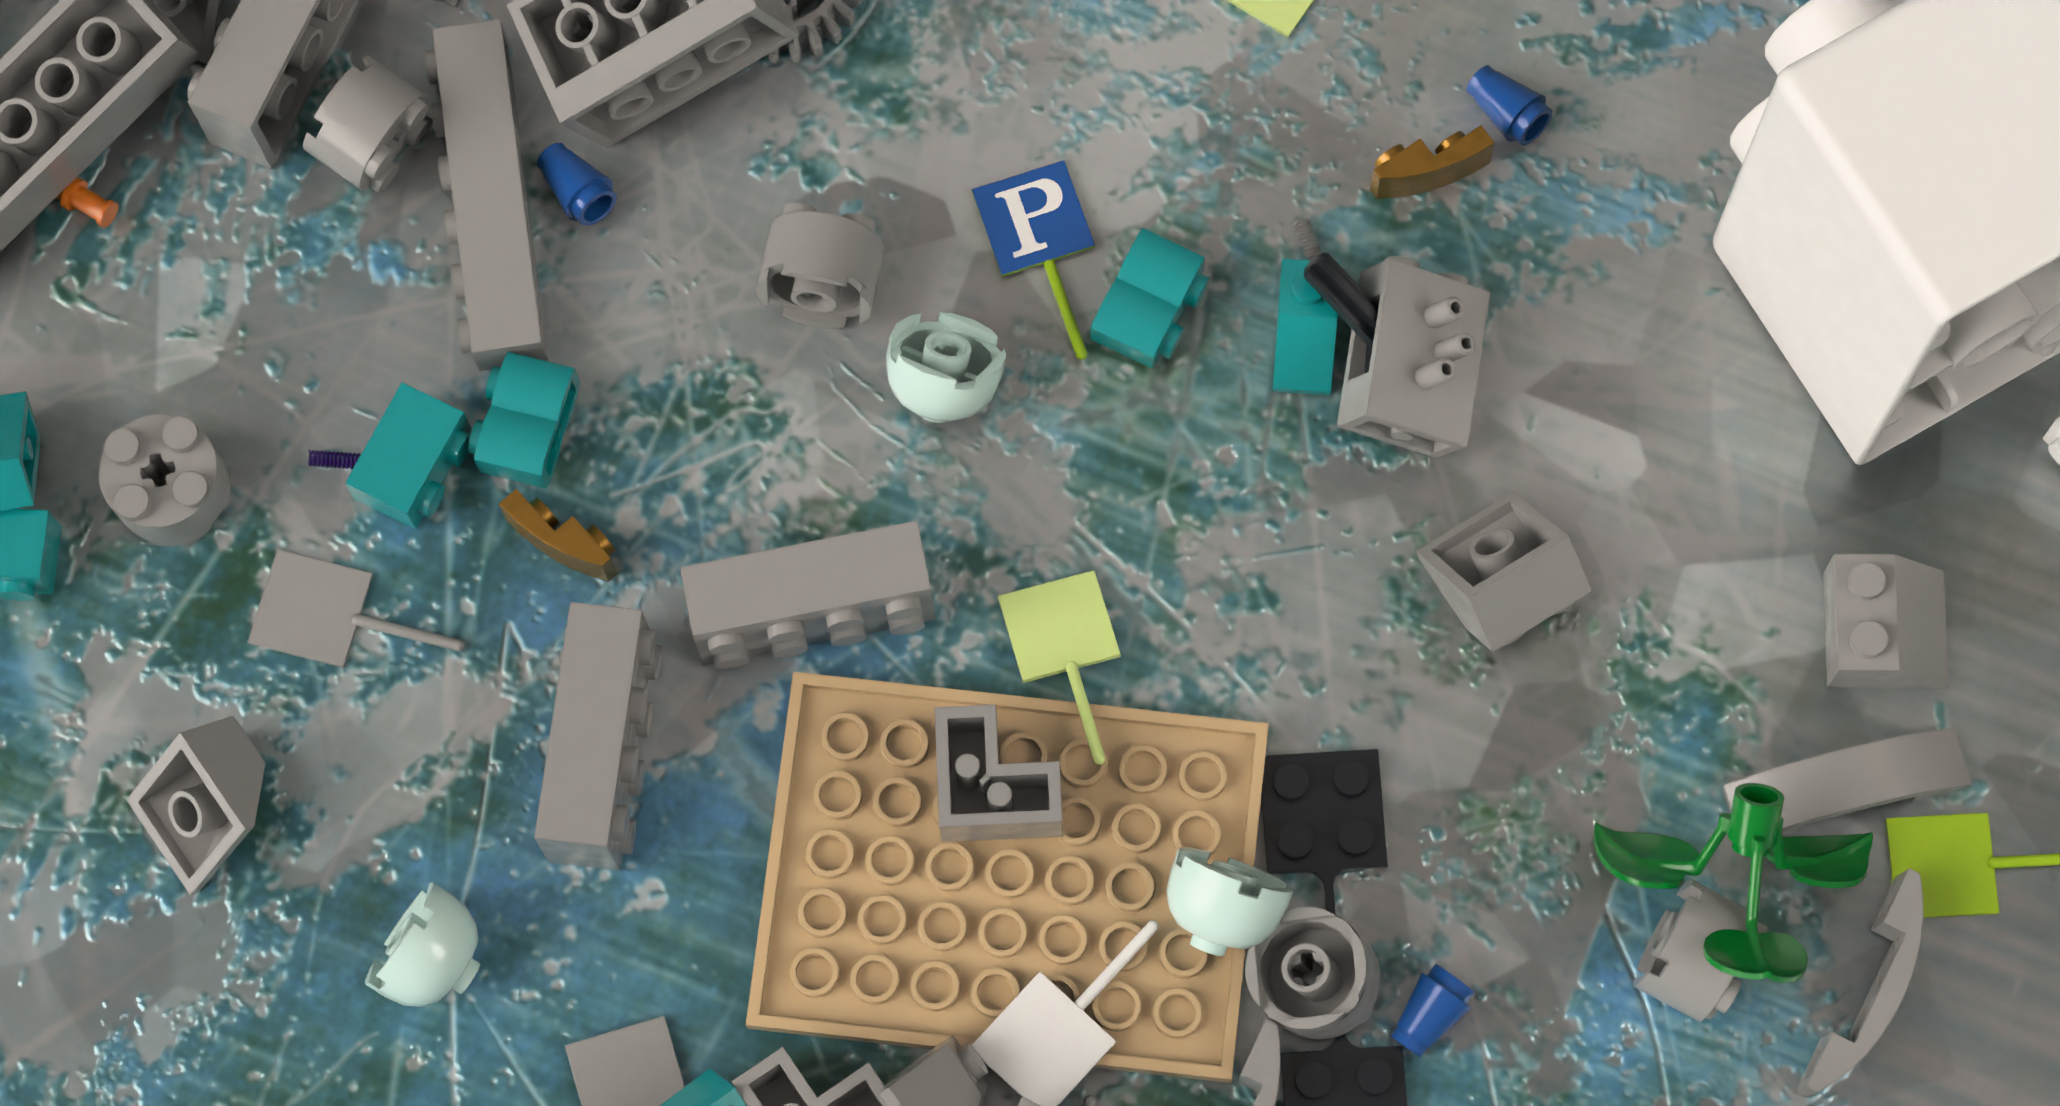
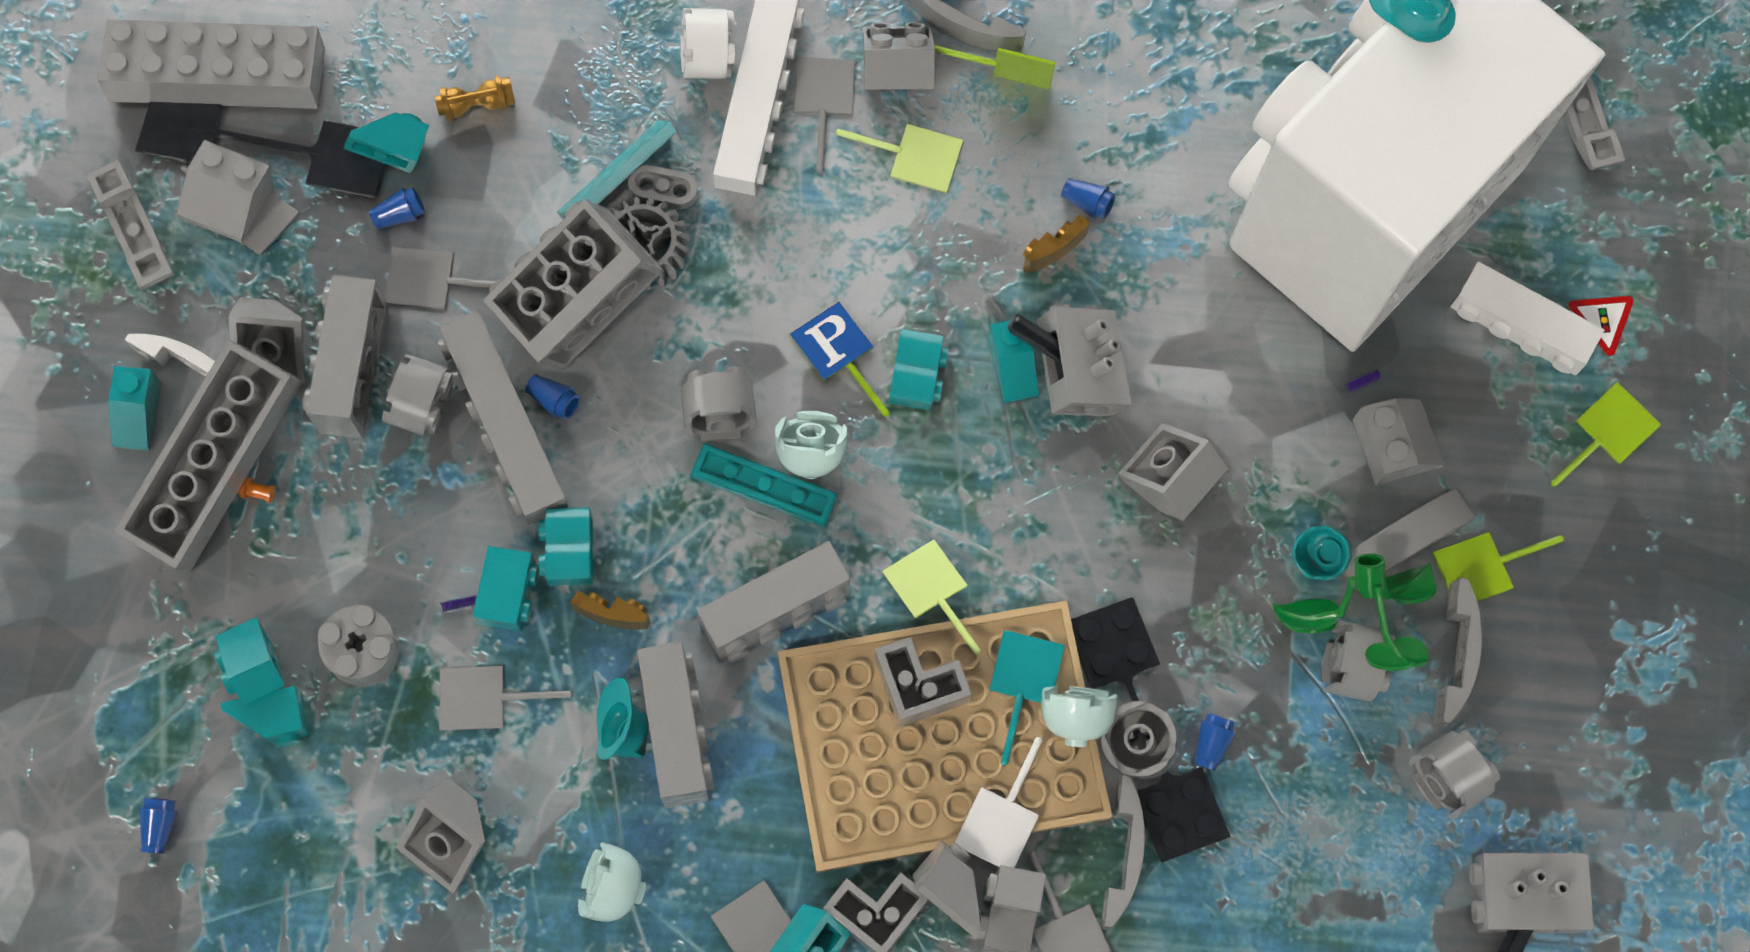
camera: 25 degrees left, 0 degrees up
none -> teal piece [596,677,649,760]
none -> teal tile [690,443,838,529]
none -> teal piece [989,630,1065,766]
none -> teal hair [1292,526,1352,580]
none -> dark purple leg [1347,369,1381,392]

